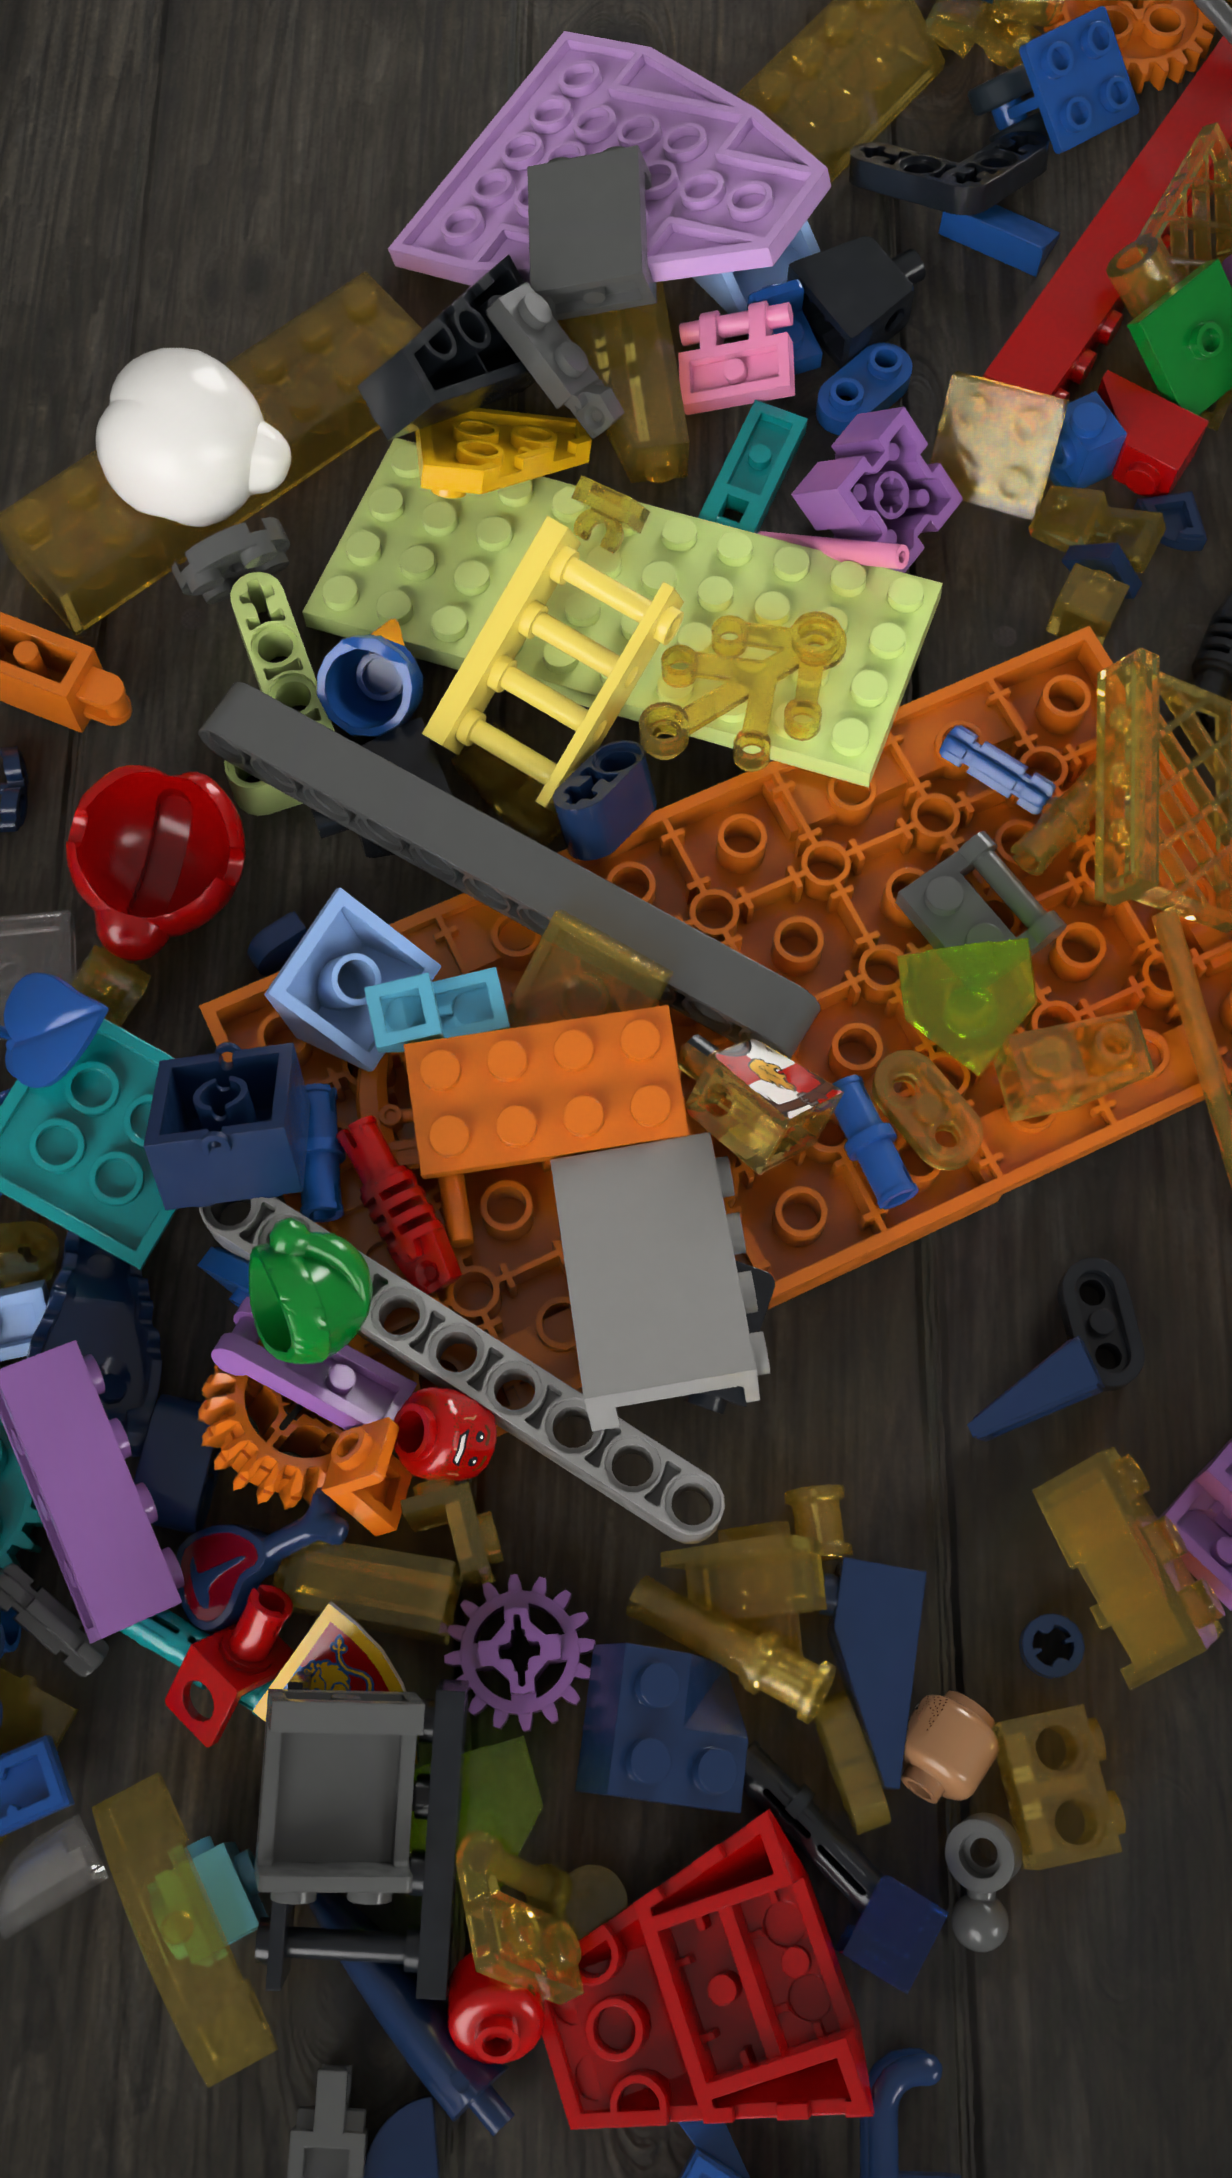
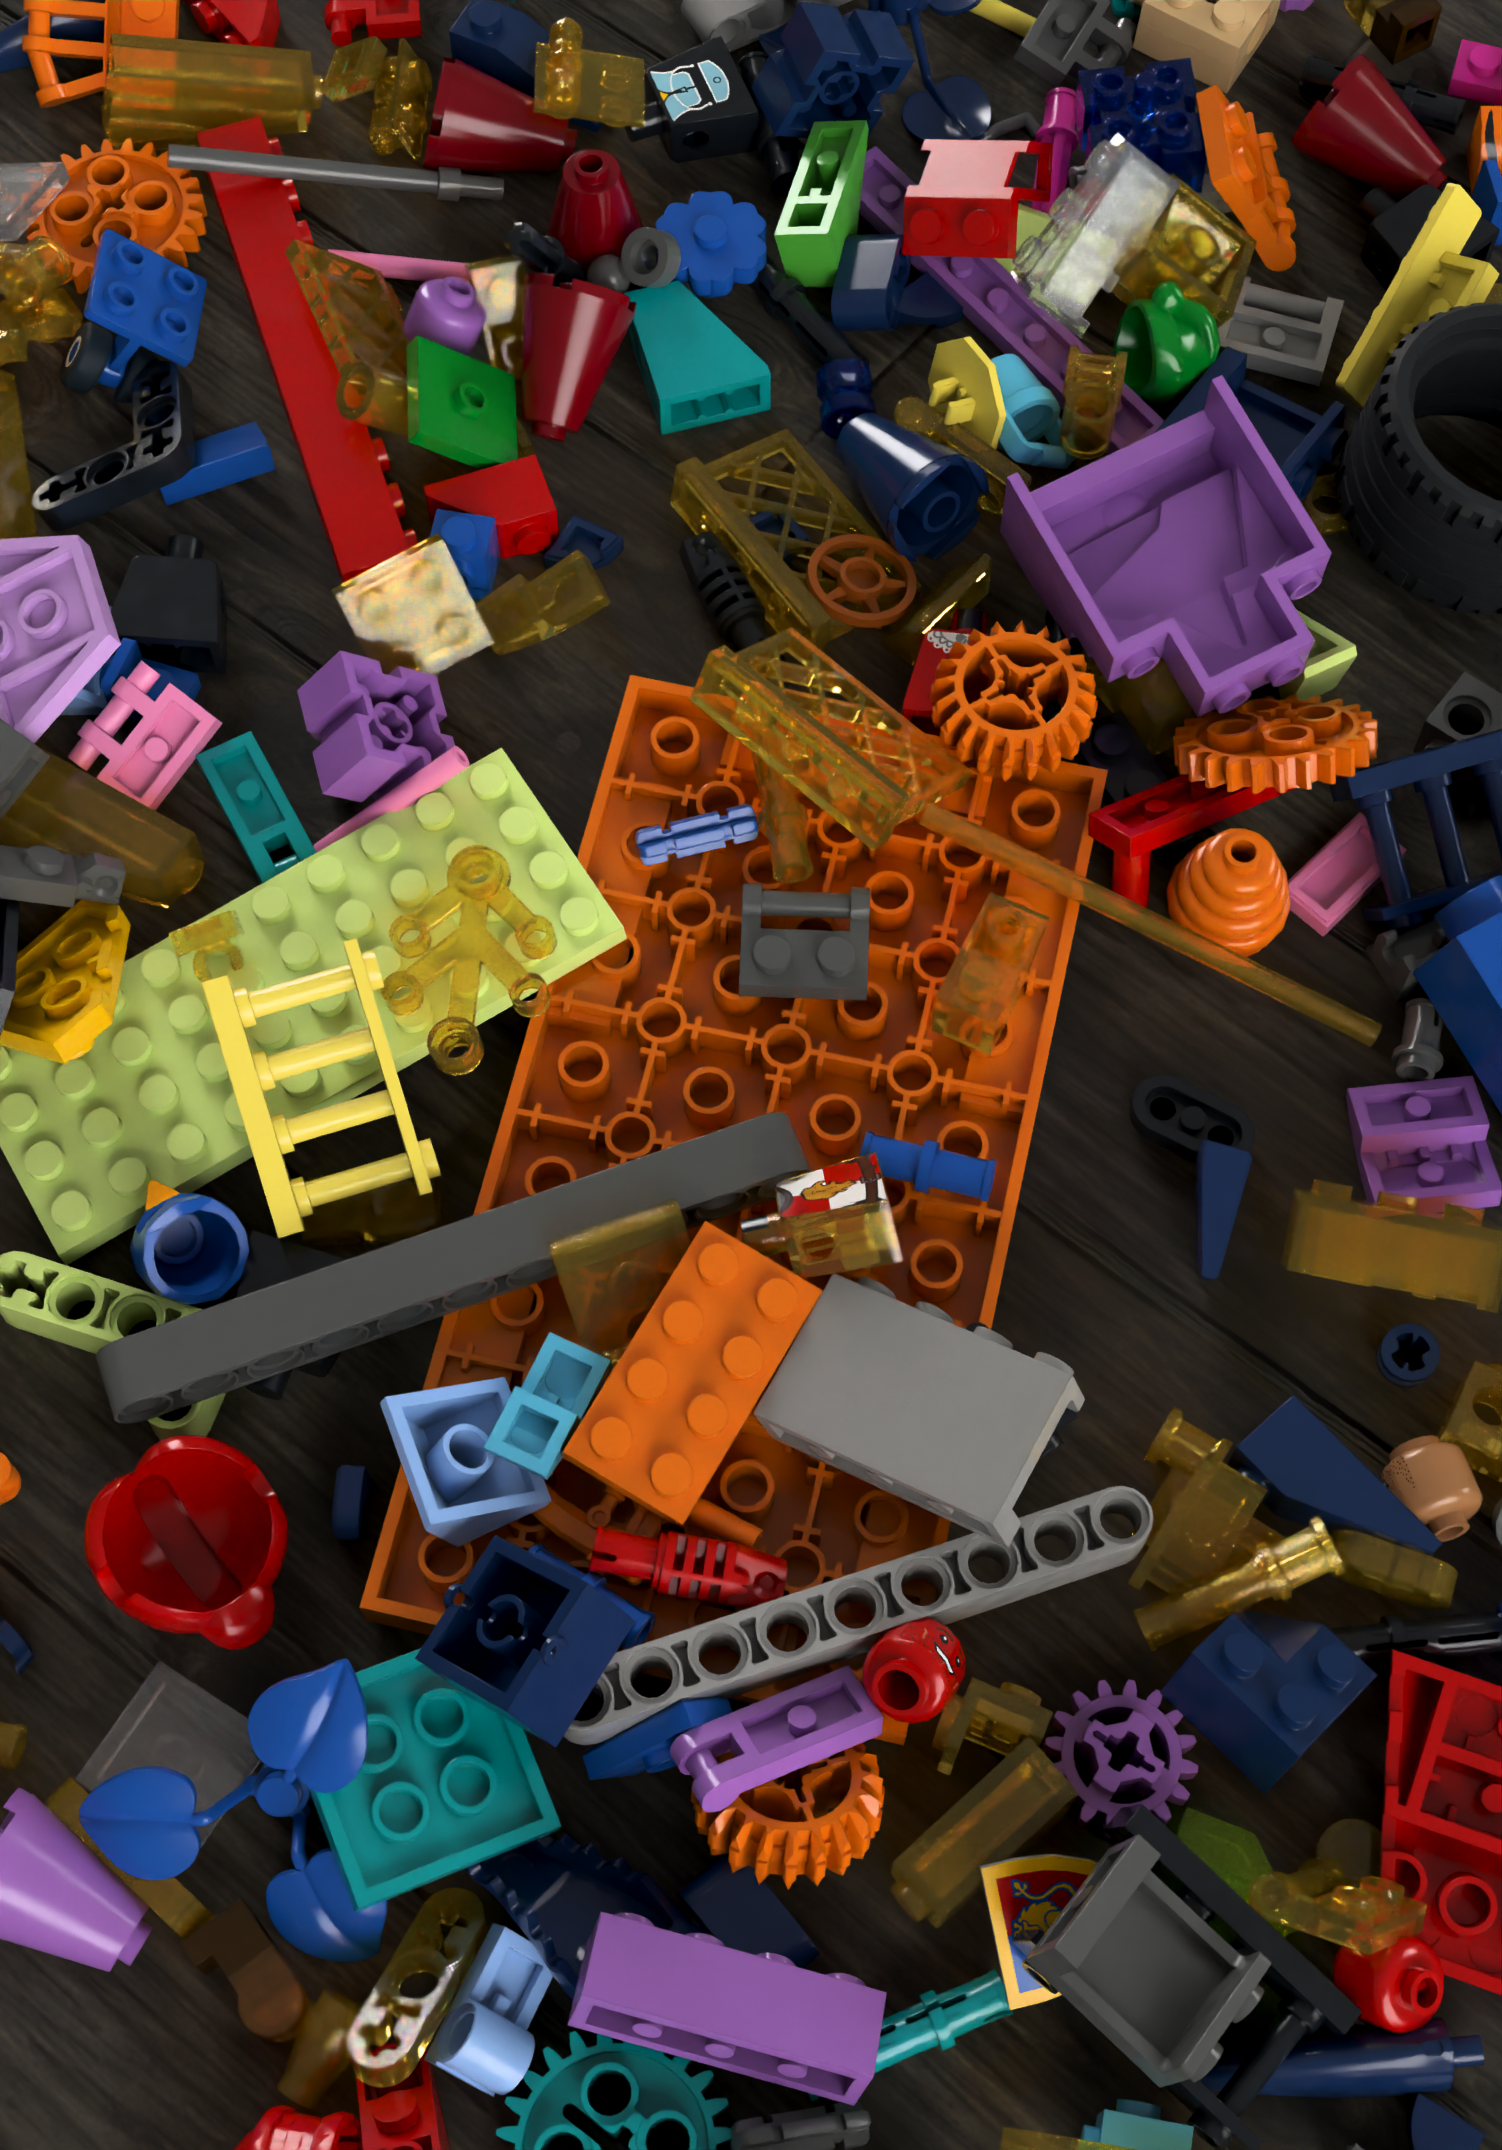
camera: 50 degrees left, 5 degrees down
clear yellow tile [69,944,151,1027] -> none
red bracket [165,1585,294,1747] -> none
dark blue piece [176,1487,349,1631] -> none
green piece [249,1218,373,1364] -> none
orange bracket [321,1417,412,1536] -> none
dark blue beam [553,740,657,861] -> none
blue plate [816,343,913,436] -> none
clear yellow plate [872,1050,983,1171] -> none
clear neon green plate [897,938,1037,1076] -> none
clear yellow plate [1045,562,1130,646] -> none
dark blue tile [1061,542,1142,599] -> none

